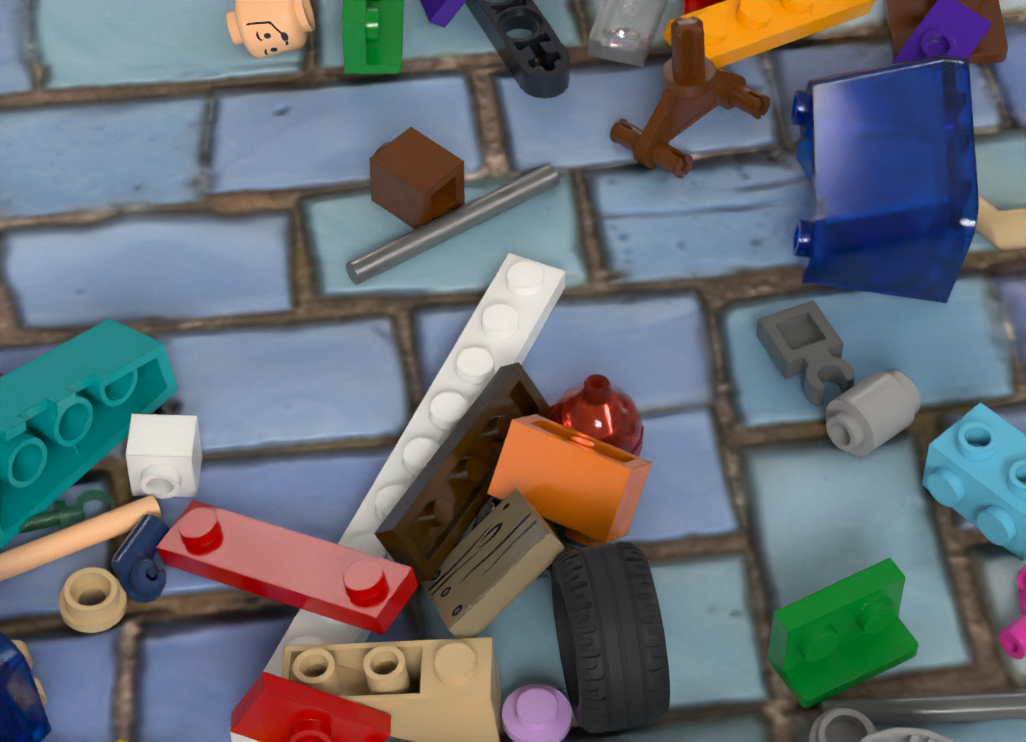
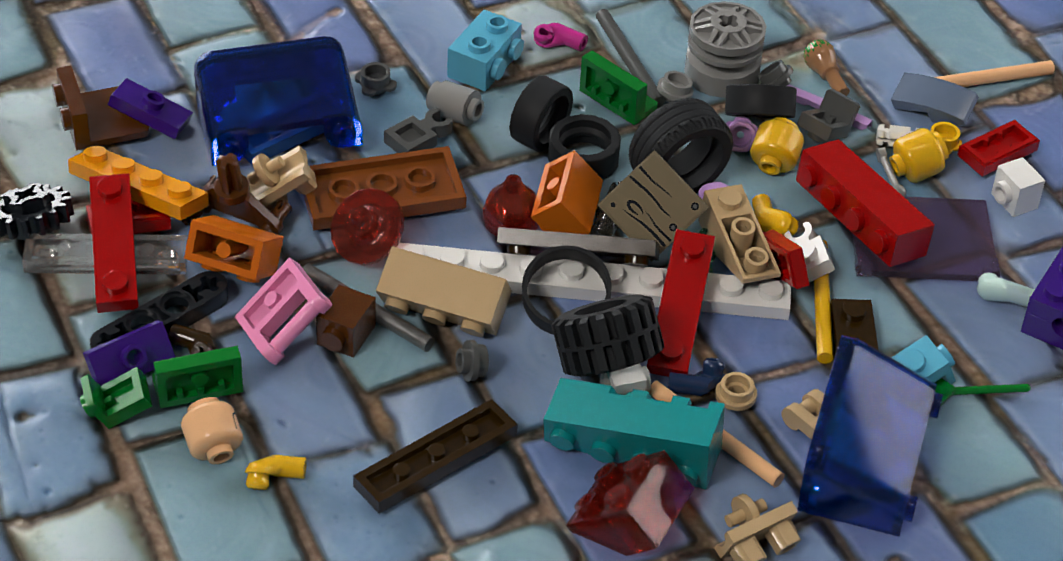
camera: 110 degrees left, 5 degrees down
none -> dark brown arm [168,324,217,355]
none -> orange brick [184,215,284,283]
none -> bright pink plate [235,257,332,365]
none -> yellow arm [244,455,307,490]
none -> tan hips [247,145,317,212]
none -> dark orange plate [303,146,467,231]
none -> clear red piece [331,188,404,266]
none -> dark brown plate [353,399,518,514]
none -> dark grey plate [355,62,397,97]
none -> tan brick [376,246,512,337]
none -> dark grey plate [455,340,489,382]
none -> black tyre [509,76,573,152]
none -> black tyre [522,245,612,335]
none -> black tyre [548,114,621,180]
none -> black tyre [551,295,665,376]

